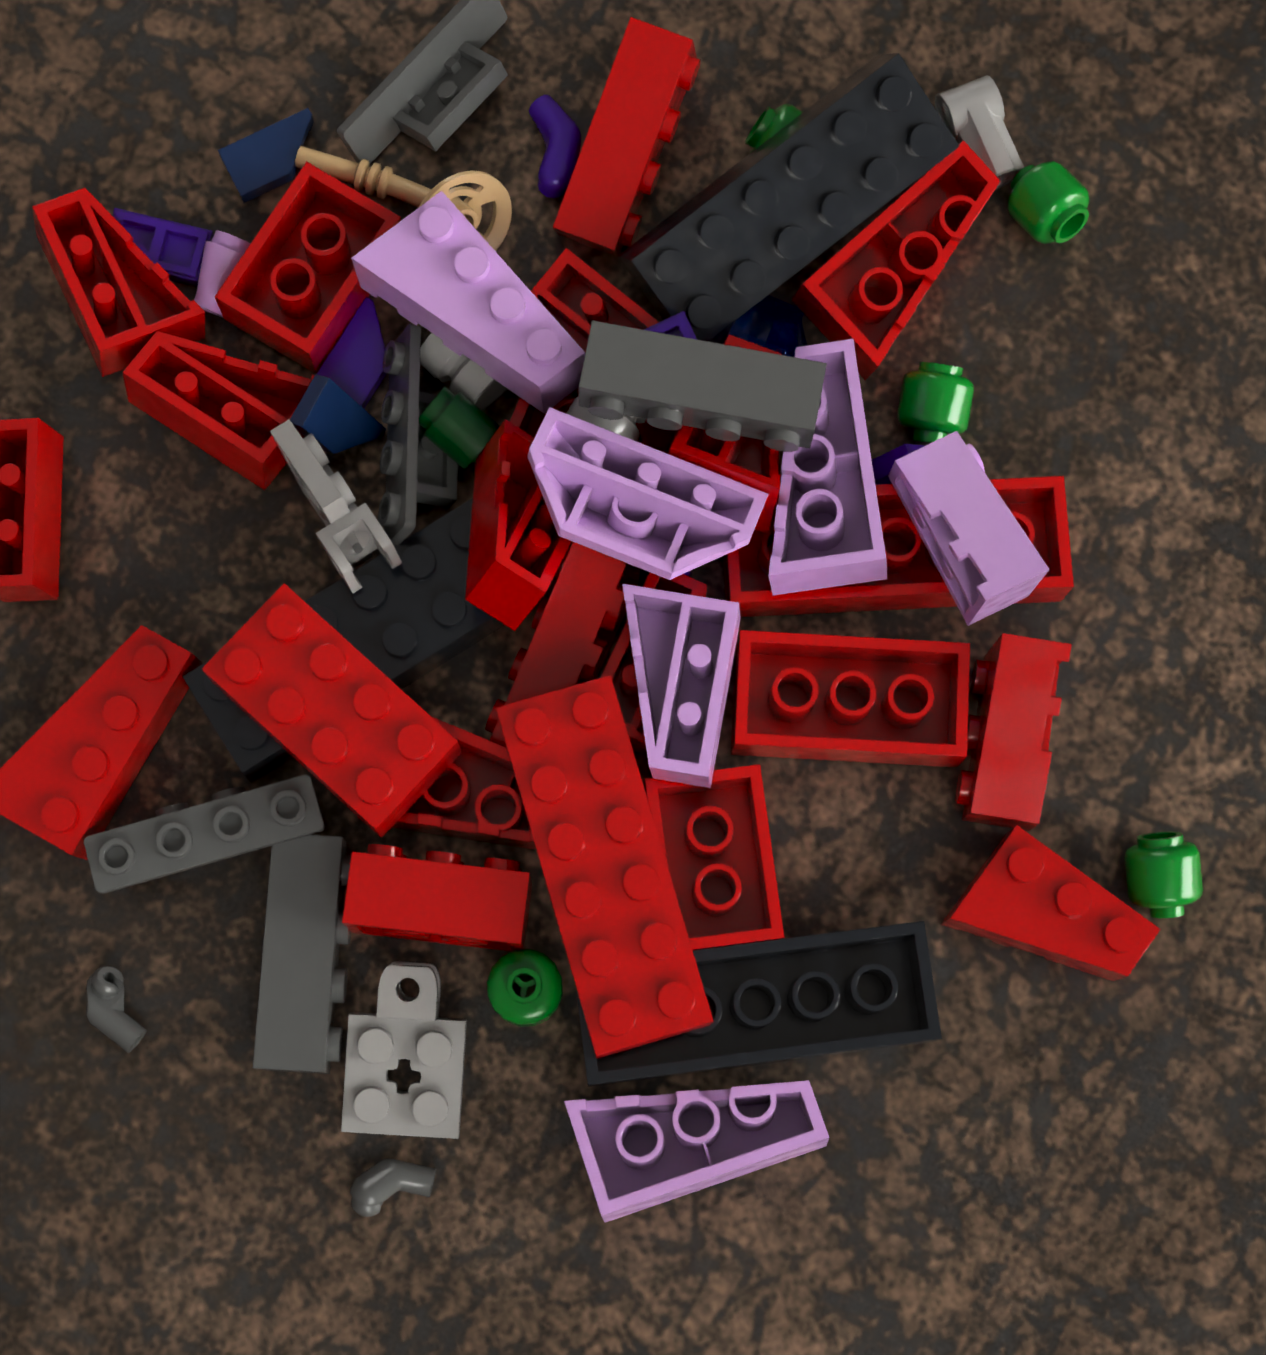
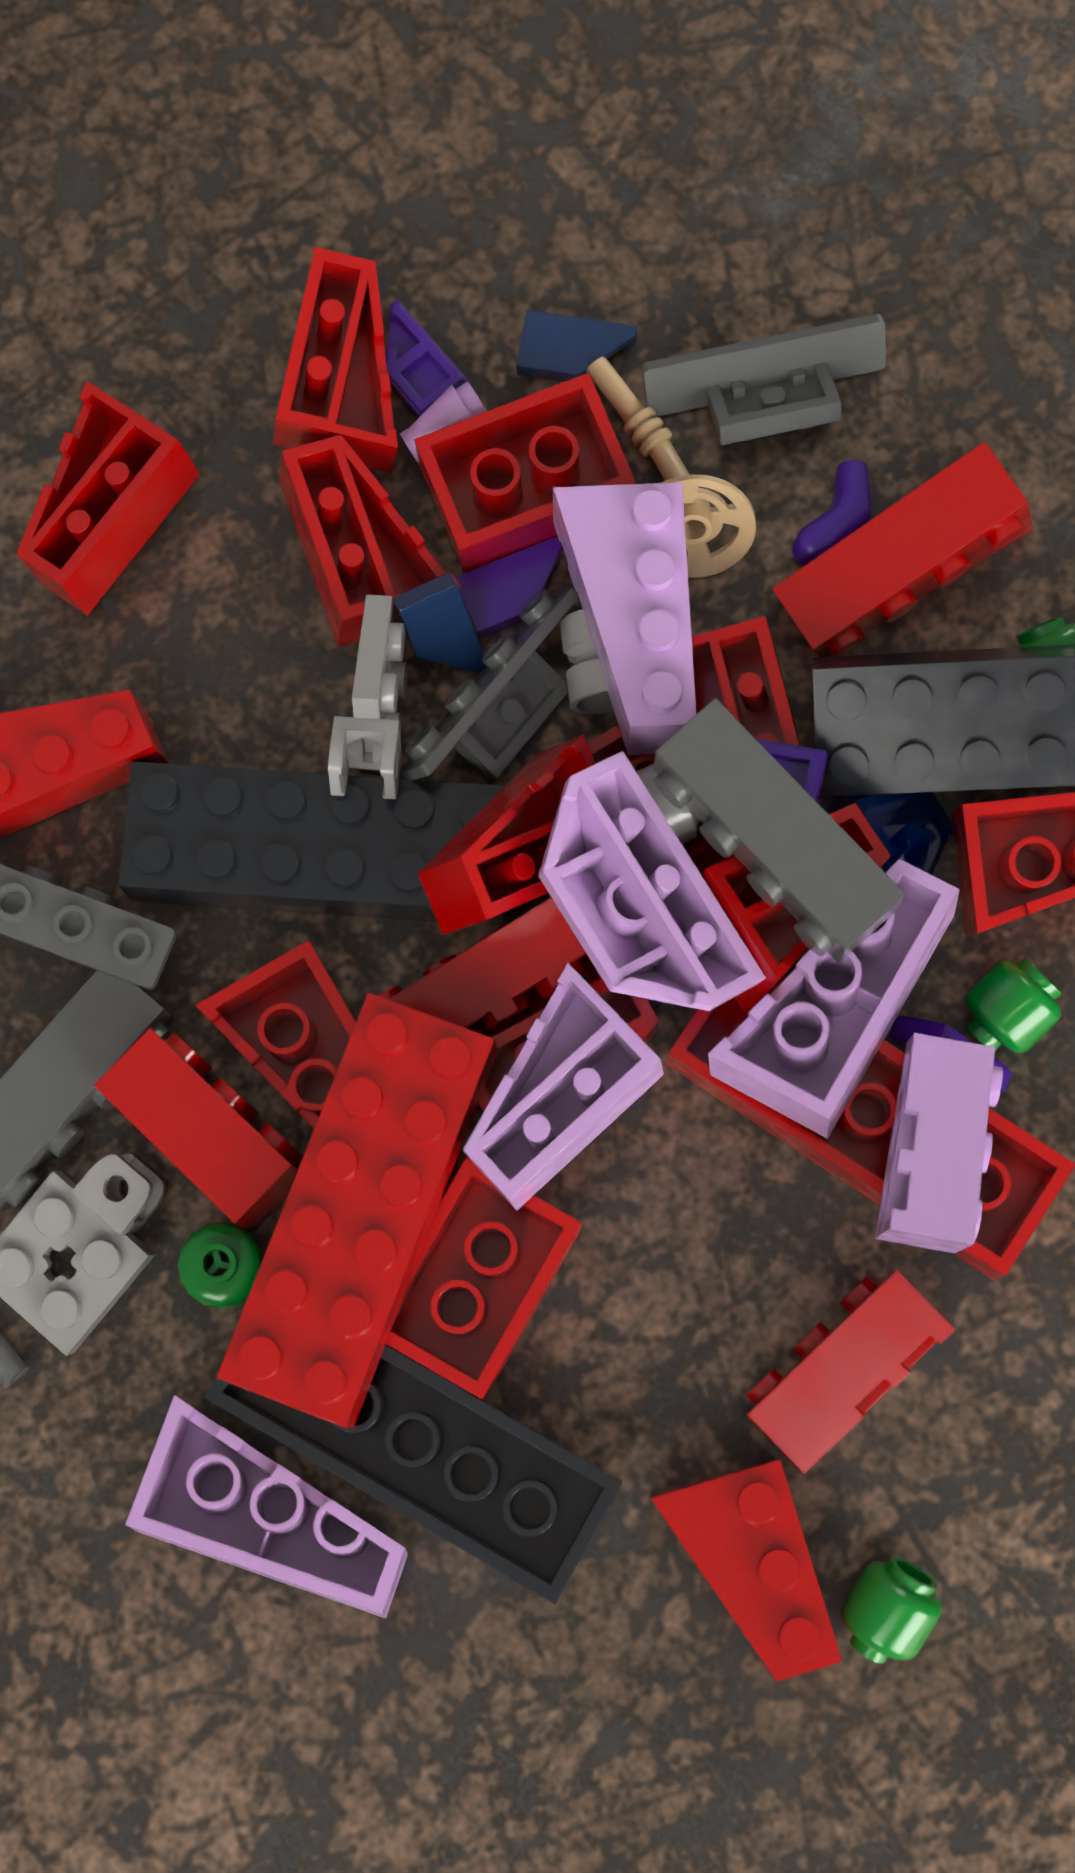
camera: 50 degrees right, 0 degrees up
red brick [202,583,462,838] -> none
dark green brick [419,386,500,469] -> none
red brick [731,630,970,767] -> none

